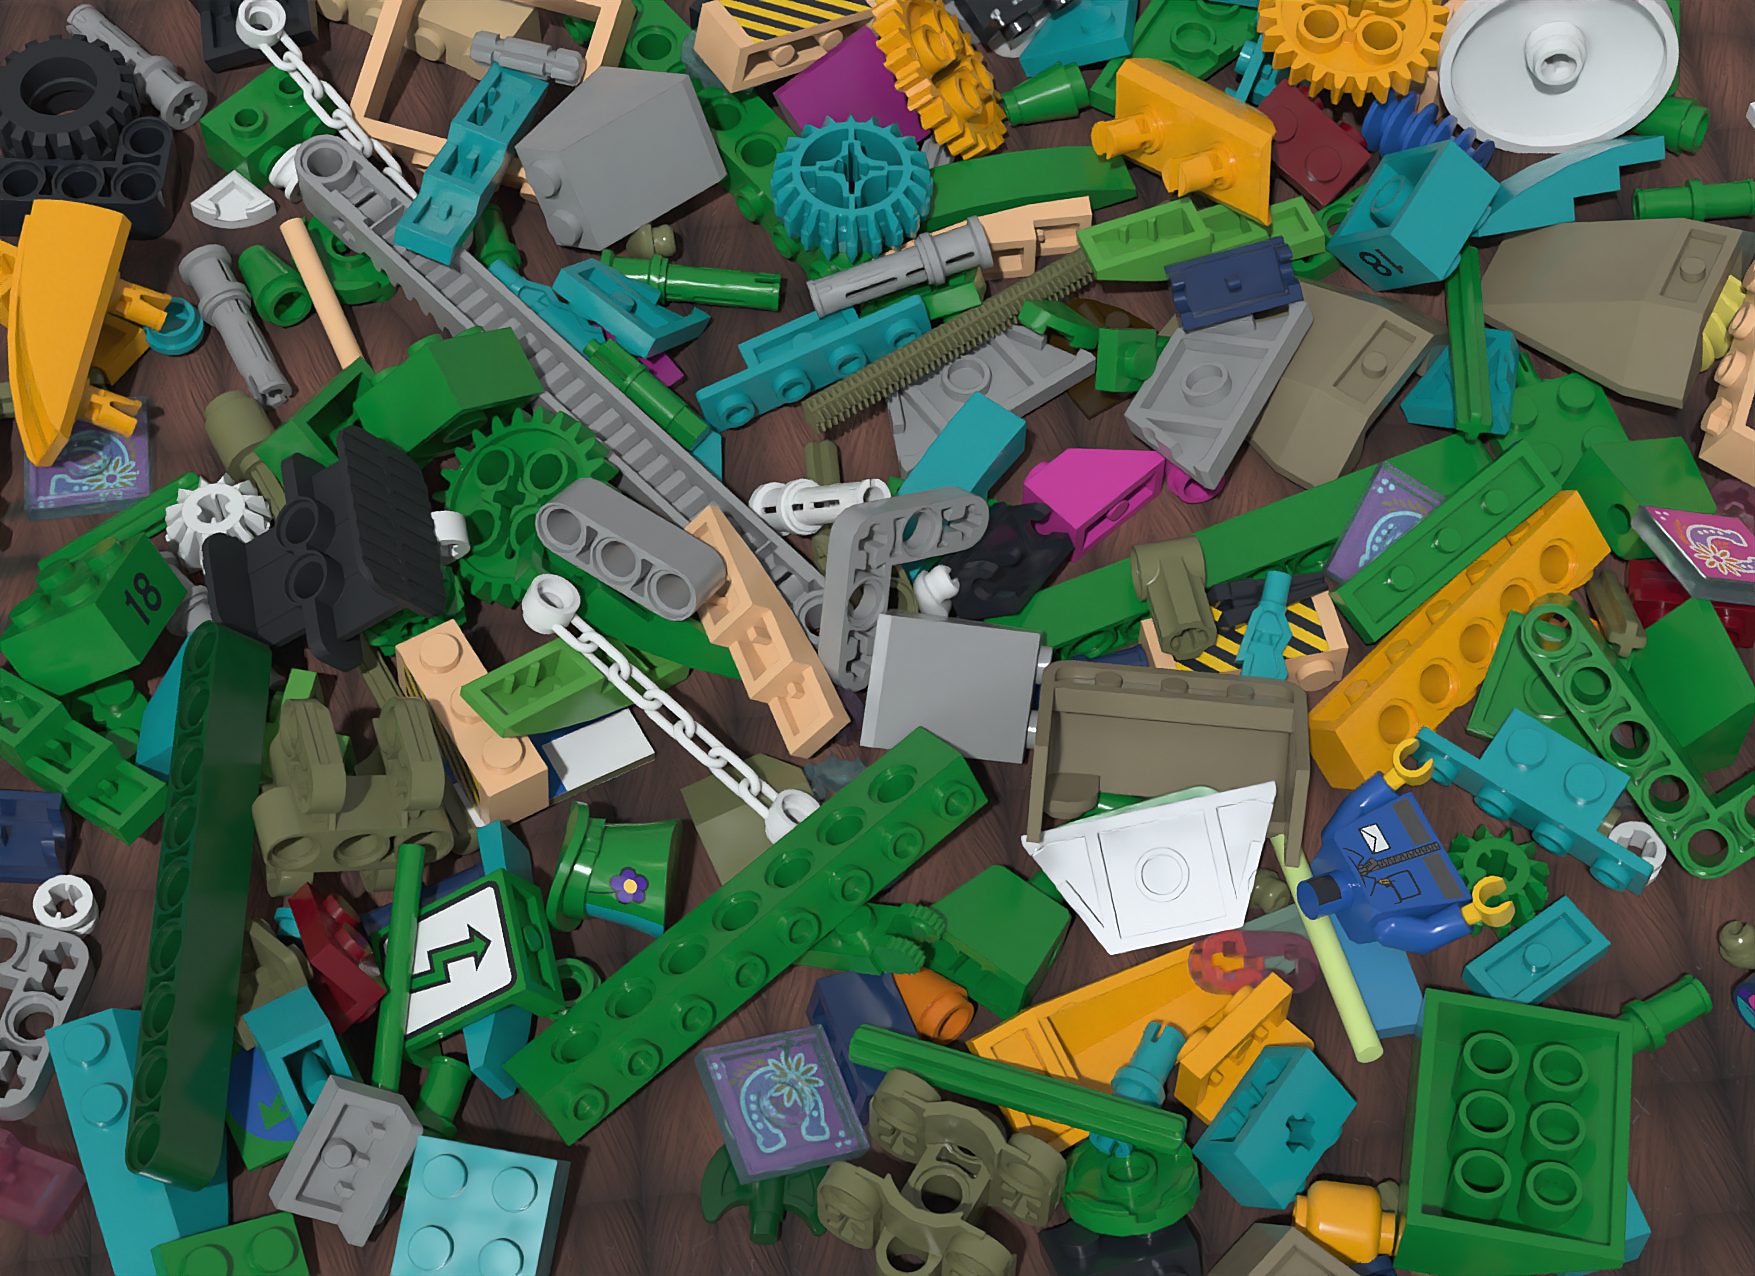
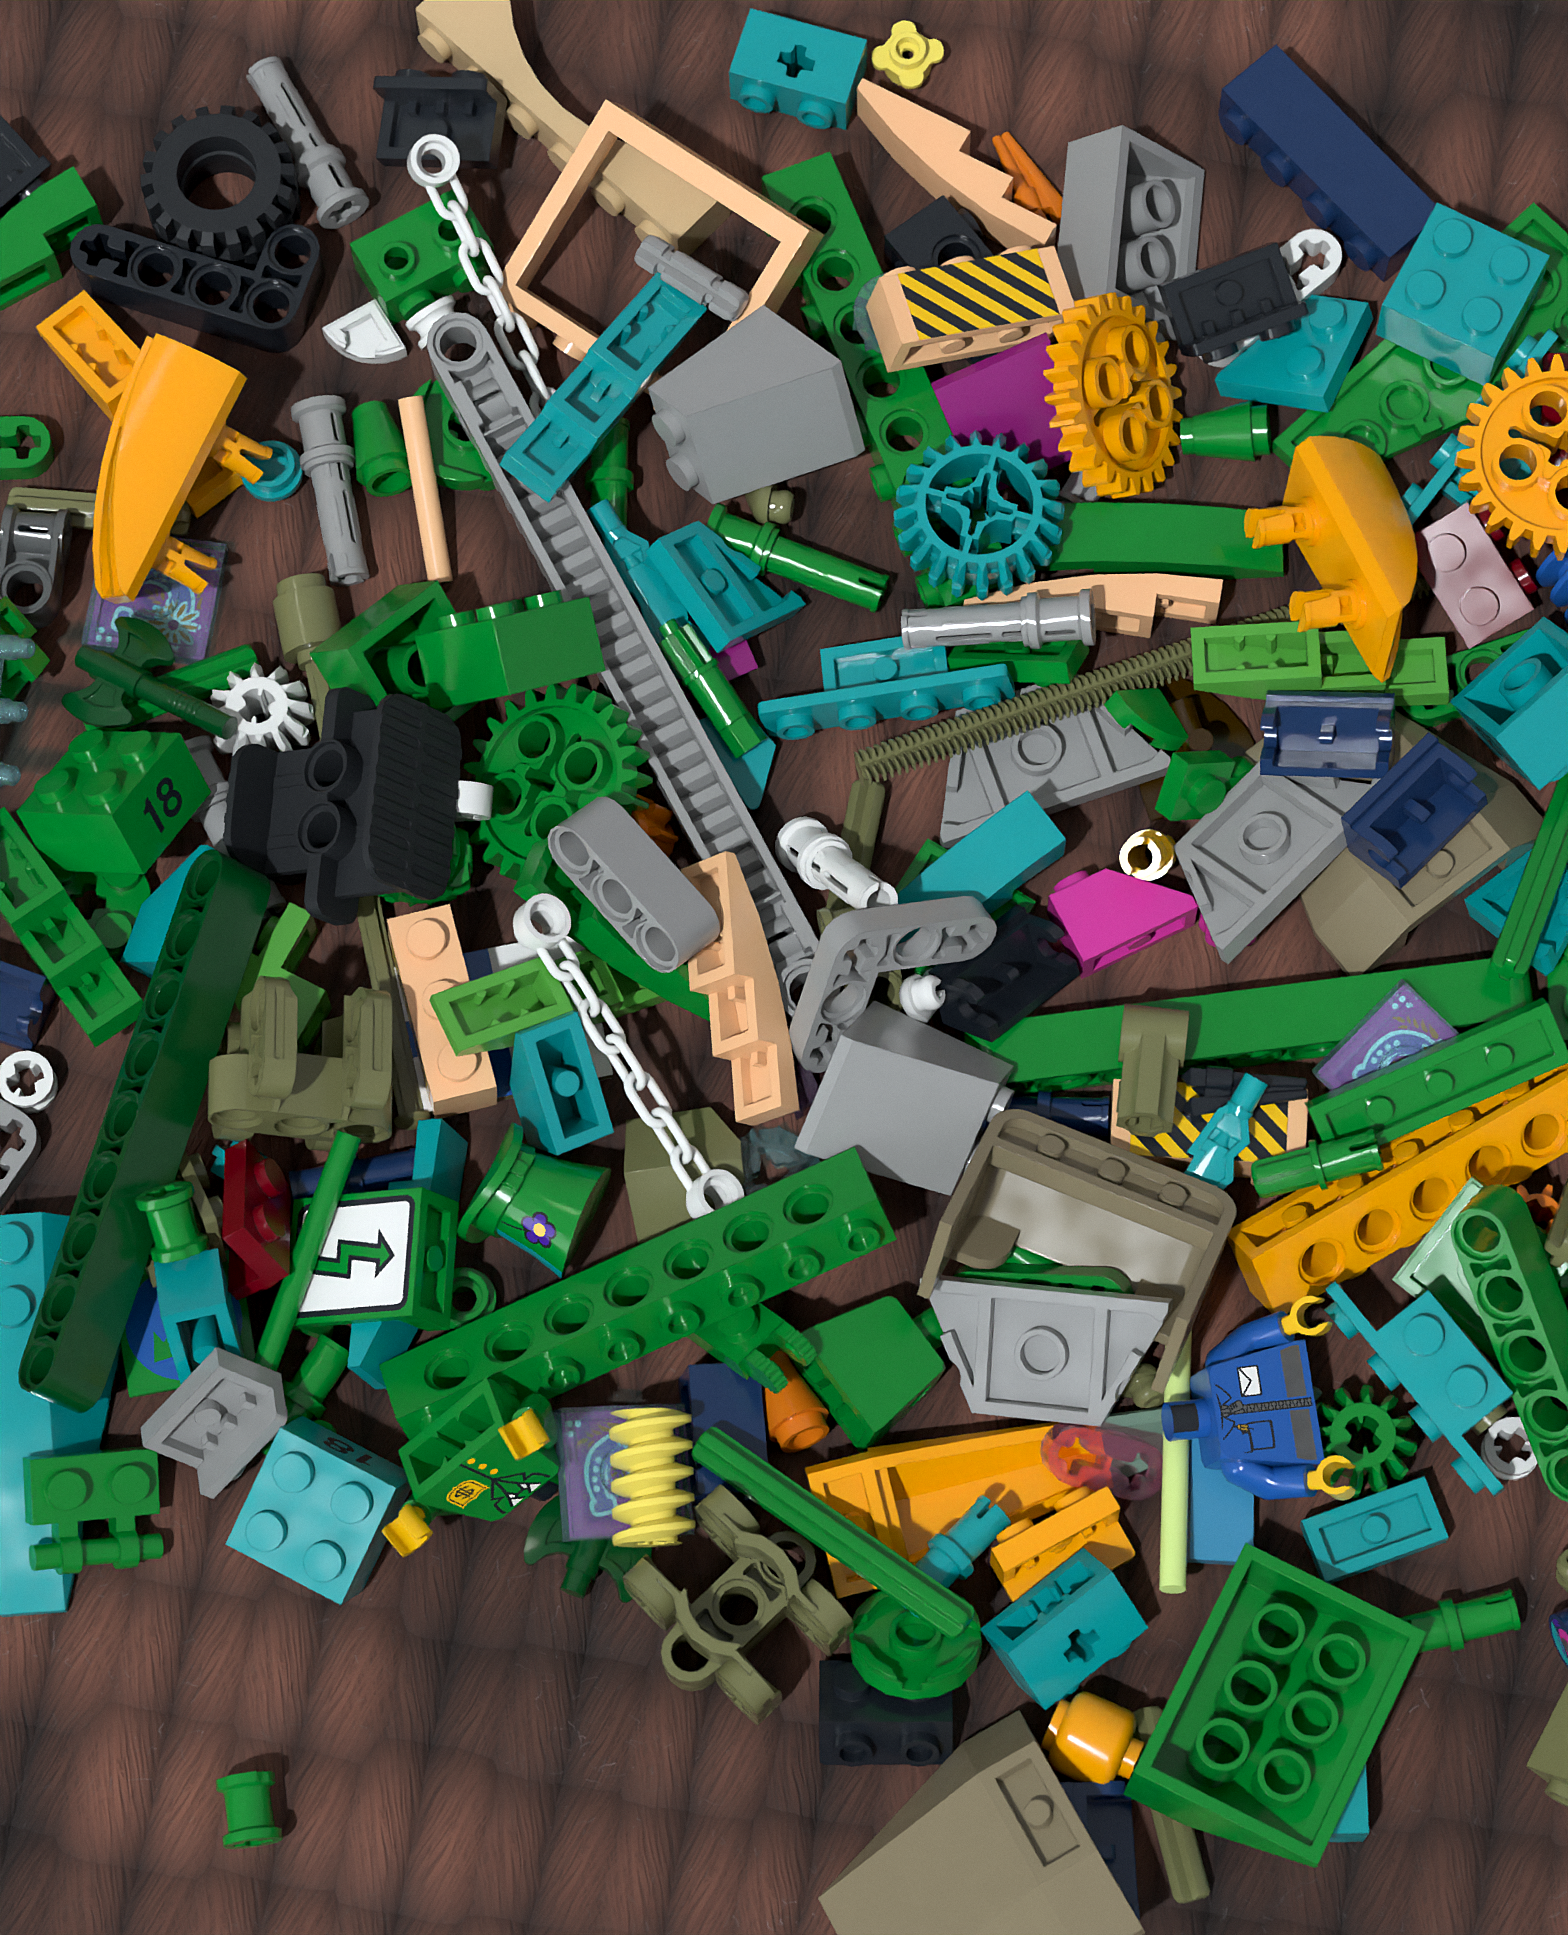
camera: 20 degrees right, 15 degrees up
none -> dark green piece [61,616,238,740]
none -> green bush [135,1181,210,1263]
none -> green torso [381,1377,561,1557]
none -> teal slope [510,1010,614,1155]
none -> light yellow piece [609,1408,696,1547]
none -> yellow pin [1119,829,1177,880]
none -> green axle [1251,1128,1385,1198]
none -> dark blue hinge [1341,732,1488,889]

